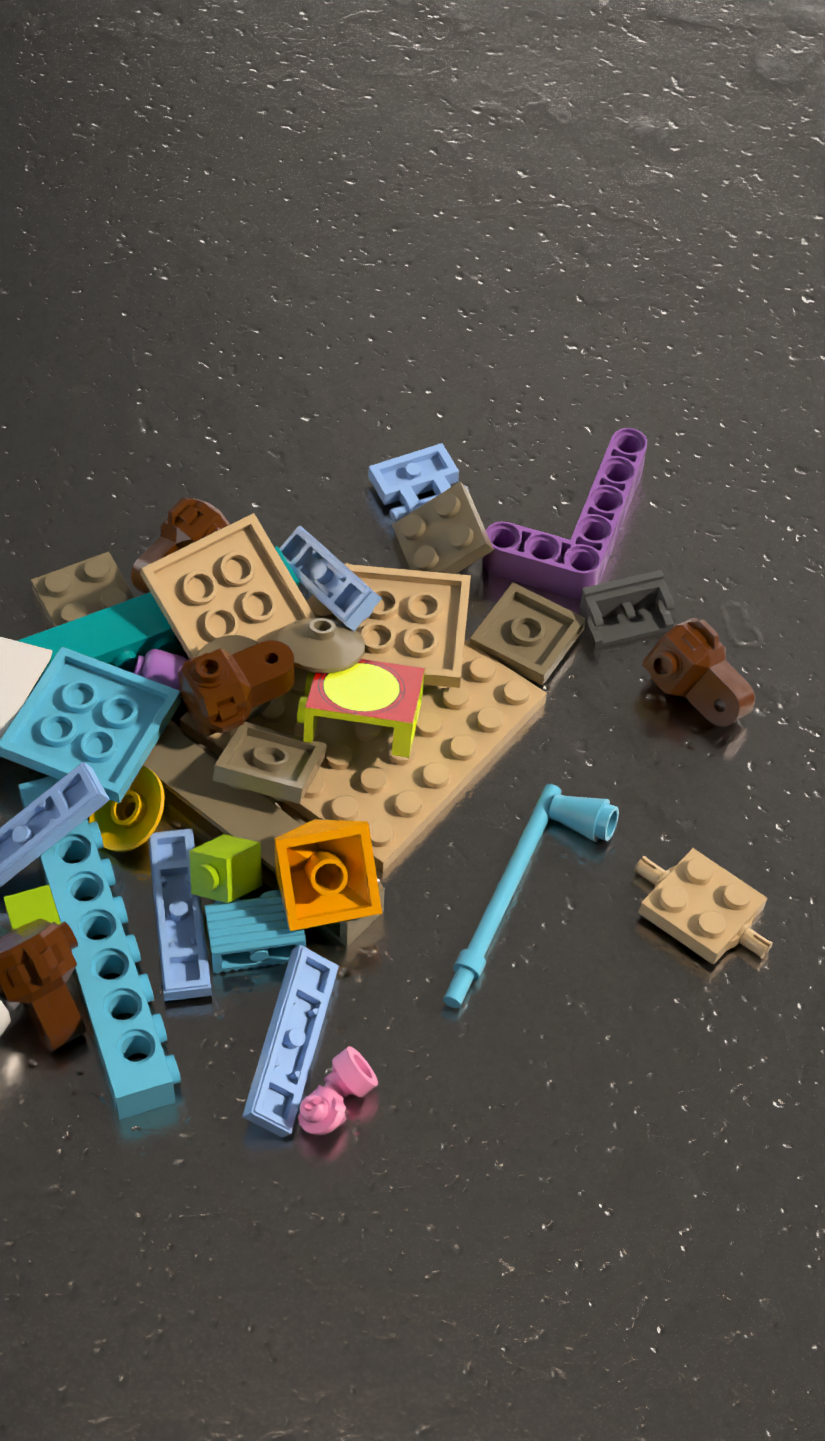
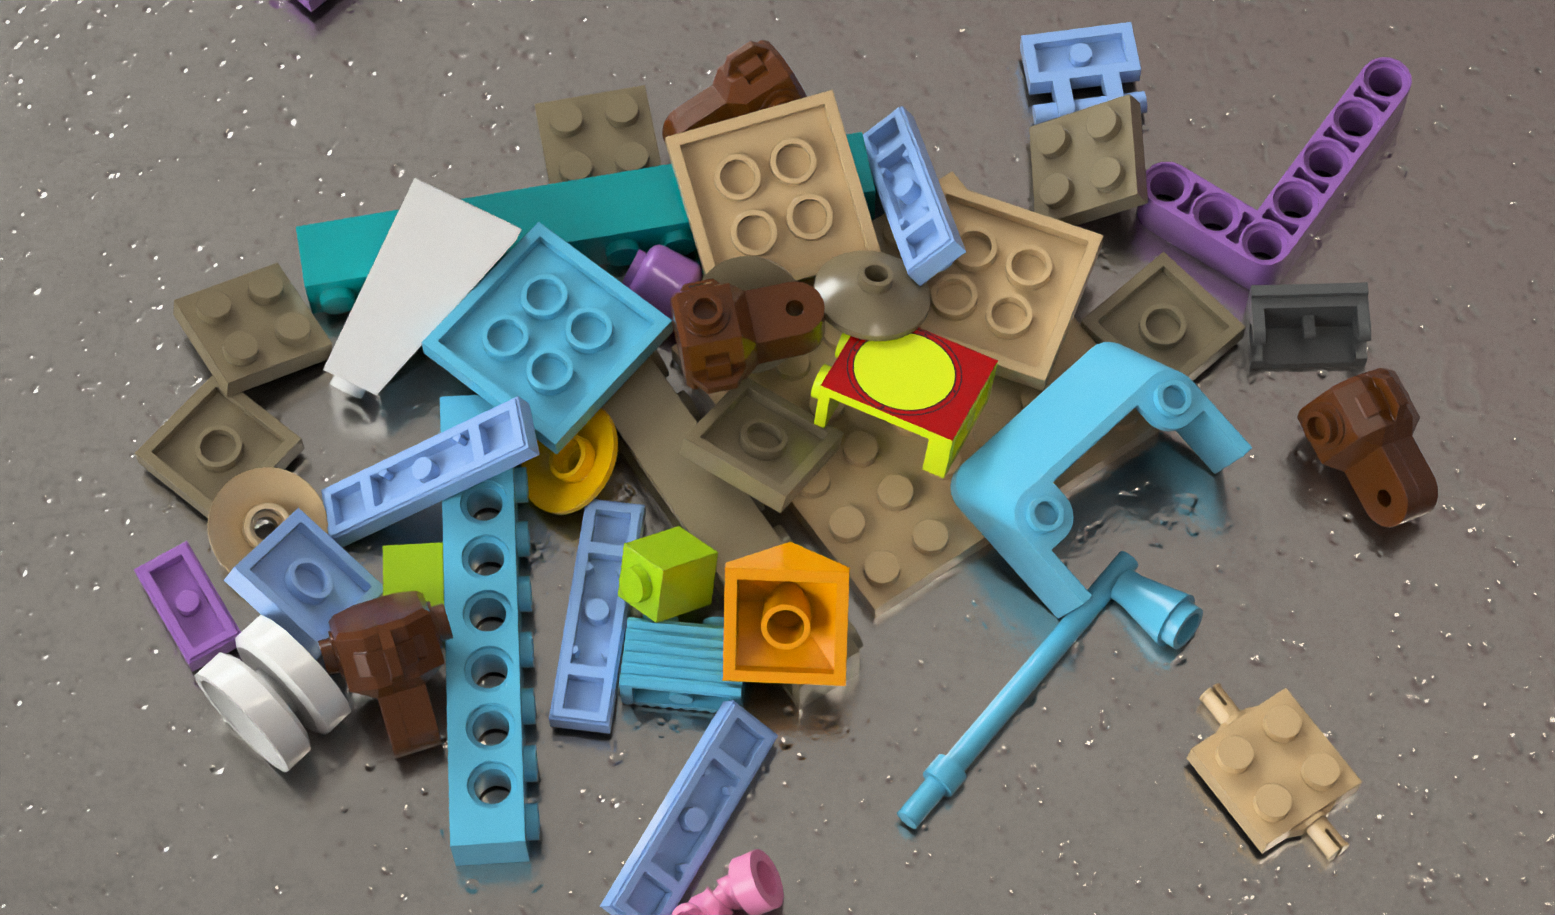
camera: 20 degrees right, 10 degrees up
none -> medium azure windscreen [950,342,1252,619]

